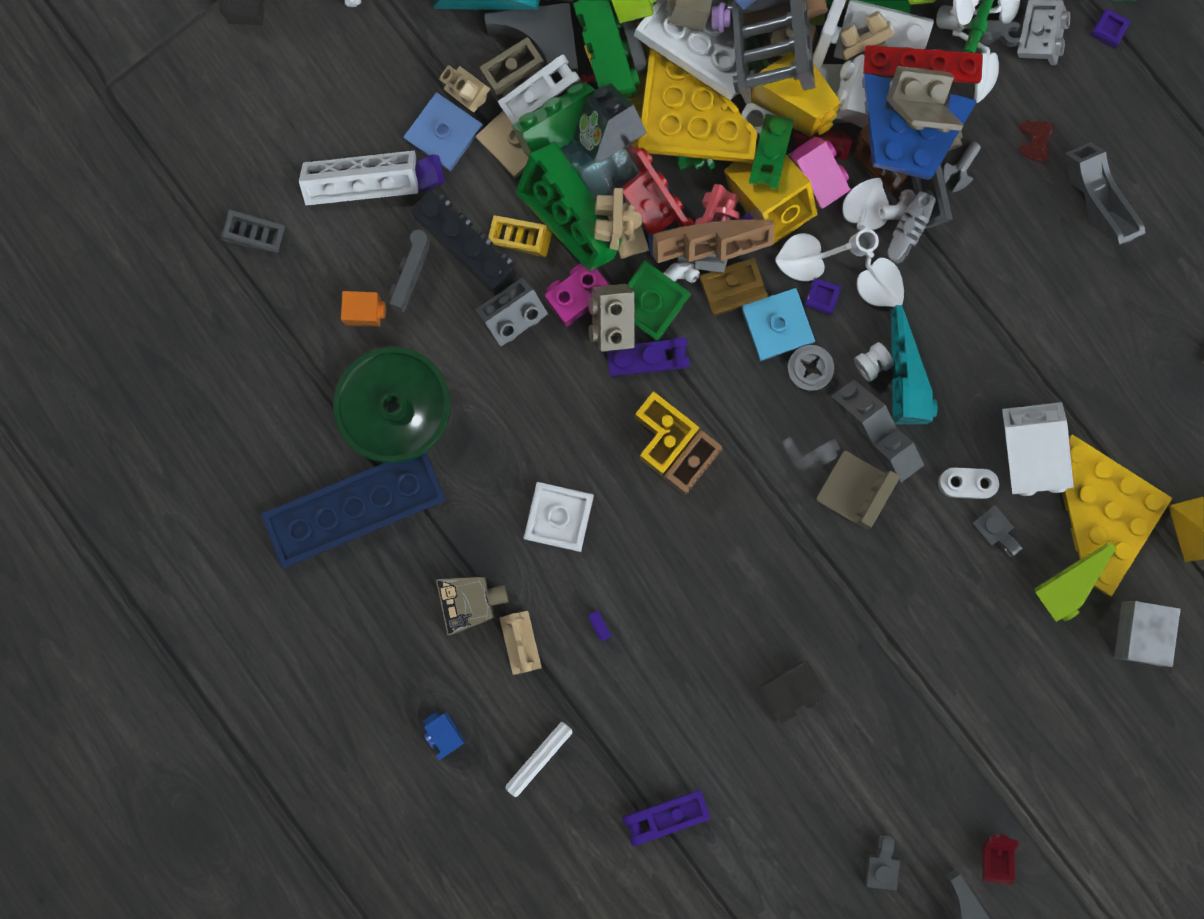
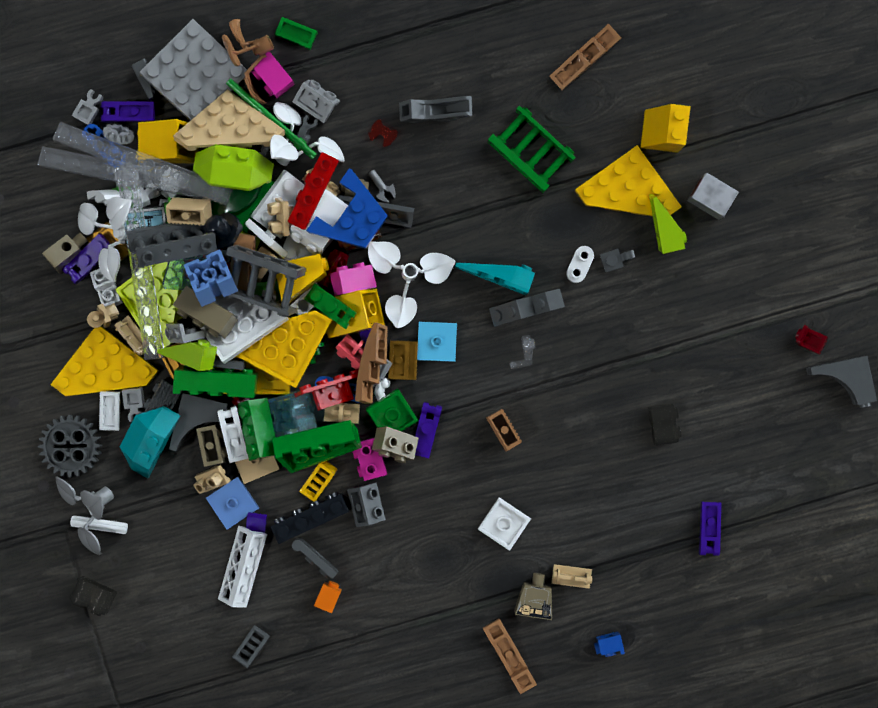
camera: 75 degrees left, 5 degrees up
dark blue plate [261,452,447,569] -> none
dark green dish [333,347,451,464] -> none
white axle [505,722,572,797] -> none
black slope [574,83,647,164] -> none
dark purple tile [588,610,612,641] -> none
tan hips [594,188,642,250] -> none
yellow brick [635,391,700,477] -> none
lavender plate [712,3,731,33] -> none
light grey gear [787,345,834,392] -> none
dark purple tile [804,277,841,315] -> none
dark tan bracket [816,451,901,530] -> none
white wheel [853,342,895,382] -> none
dark grey plate [865,835,900,891] -> none
white arm [878,189,916,220] -> none
dark tan bracket [886,66,964,132] -> none
light grey hinge [887,191,936,264] -> none
white slope [1002,402,1074,496] -> none
dark purple tile [1090,8,1131,49] -> none
none -> medium nougat slope [483,619,537,694]
none -> green fence [487,106,576,193]

